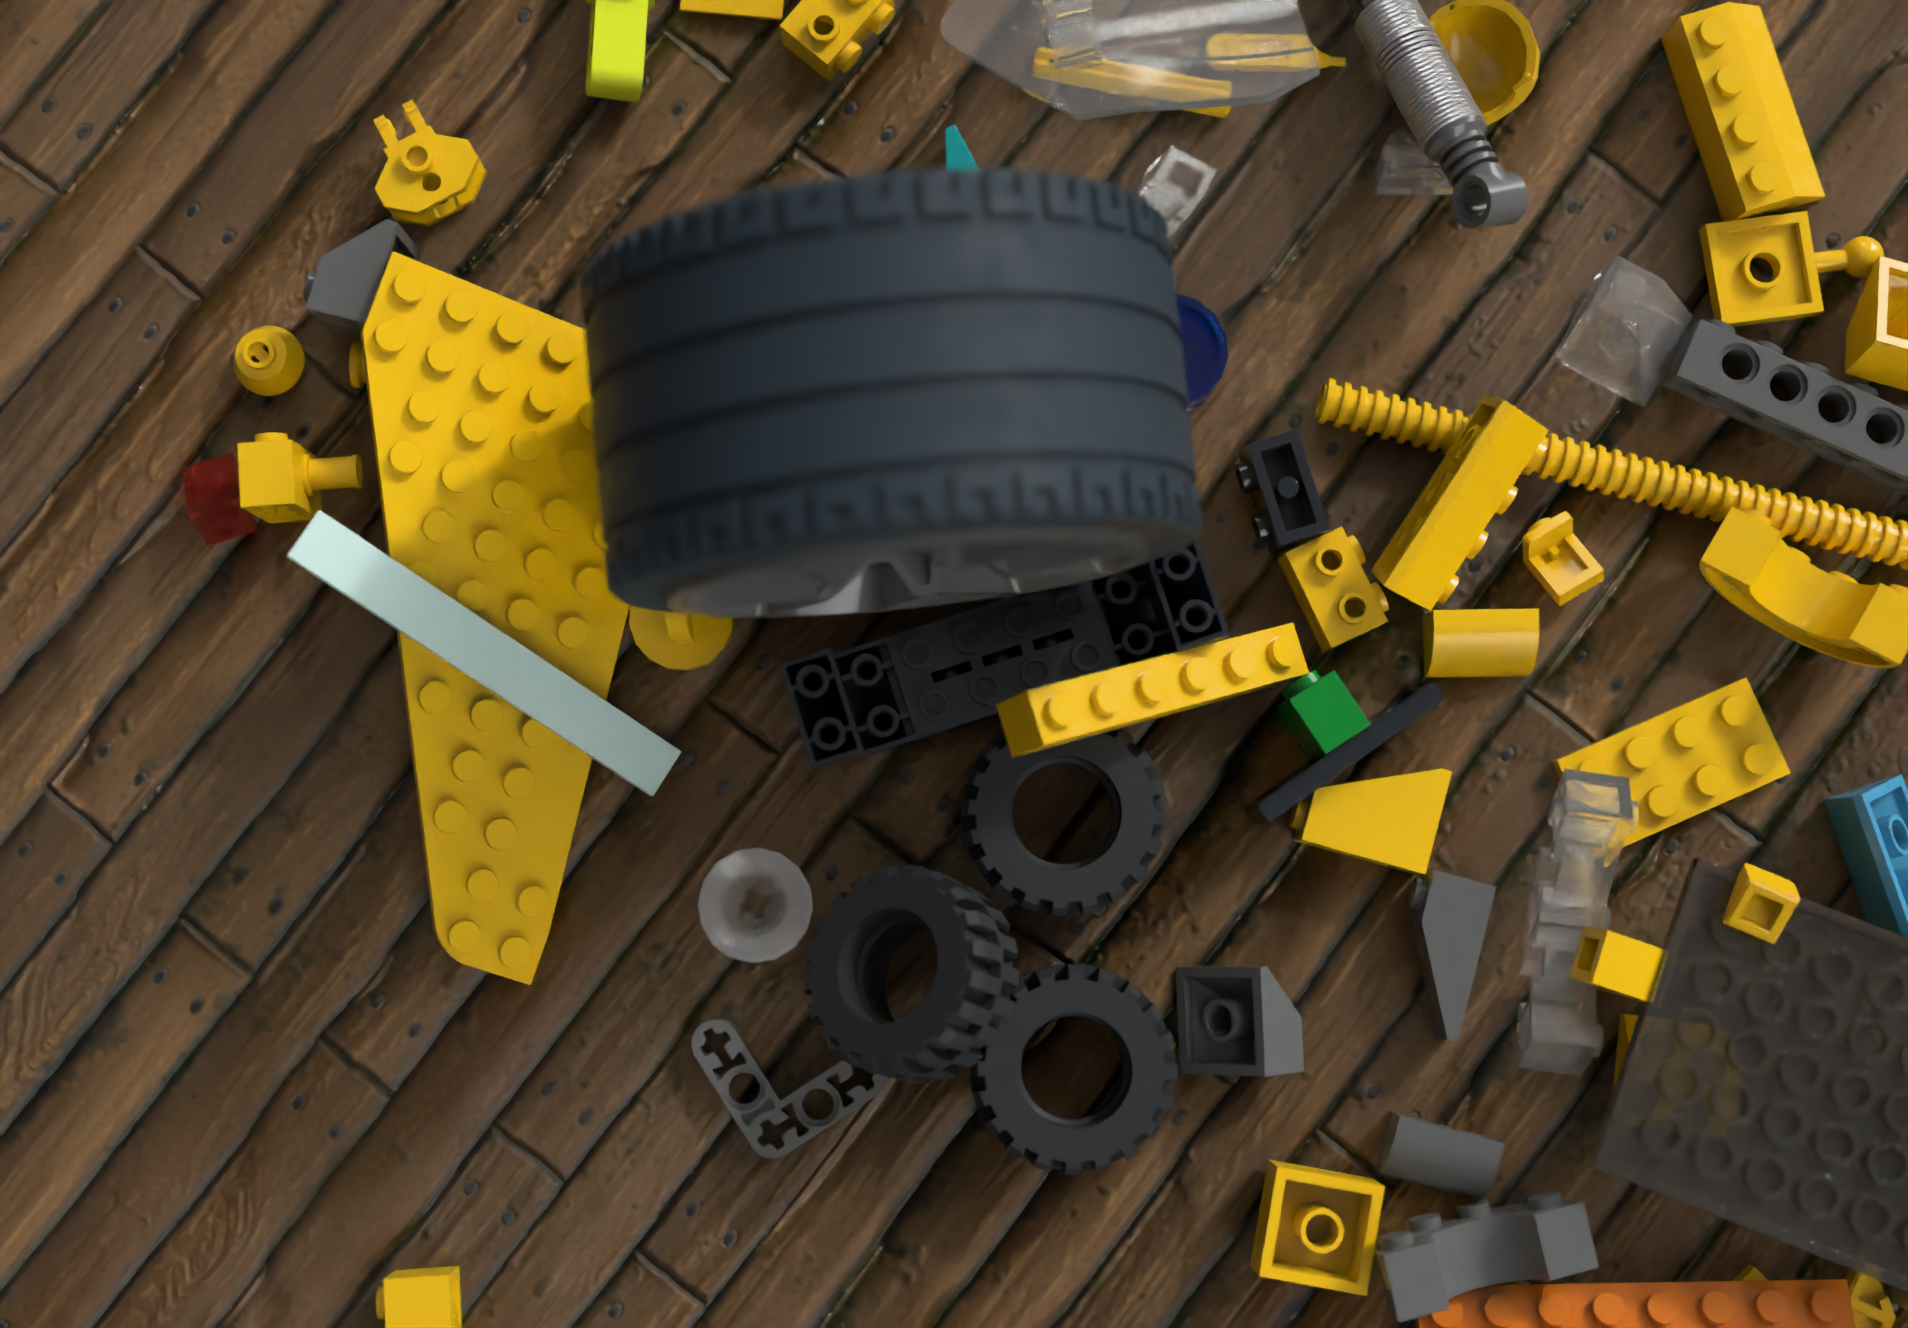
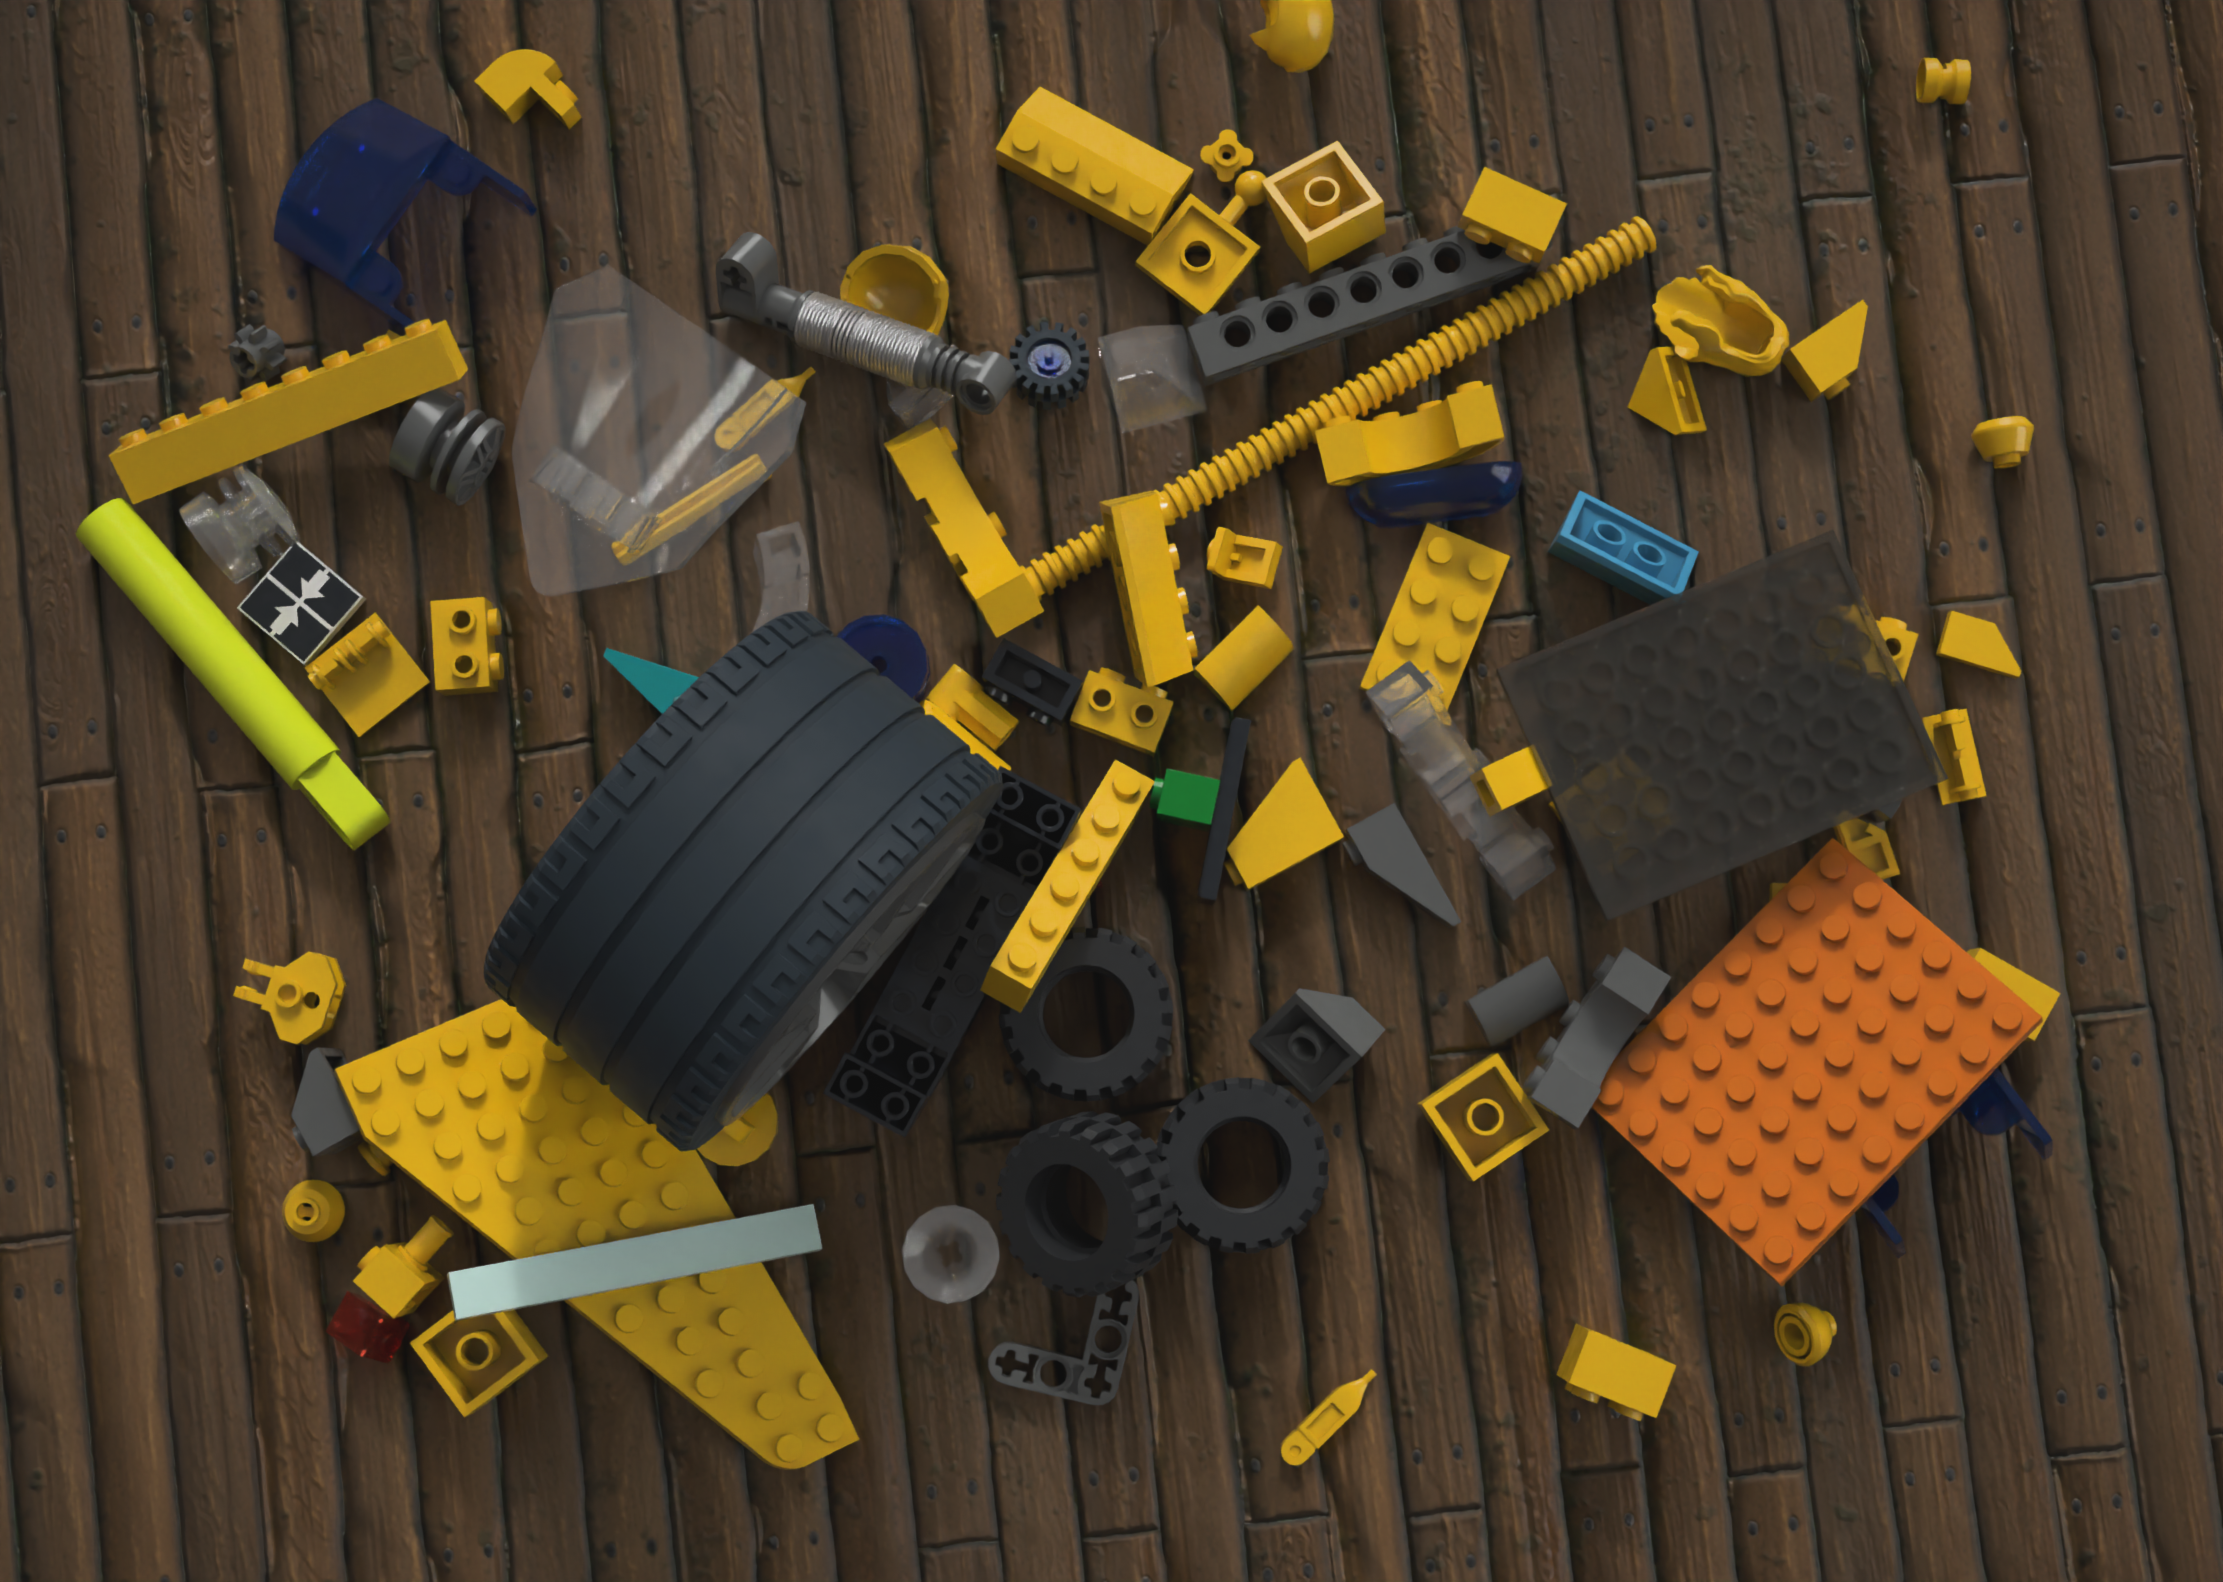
camera: 35 degrees left, 0 degrees up
yellow slope [1722,863,1800,944] -> none
none -> yellow brick [410,1310,549,1418]
none -> yellow brick [884,418,1044,638]
none -> yellow piece [925,664,1019,751]
none -> black wheel [1009,322,1090,410]
none -> yellow plate [1200,129,1253,182]
none -> clear blue brick [1345,461,1523,529]

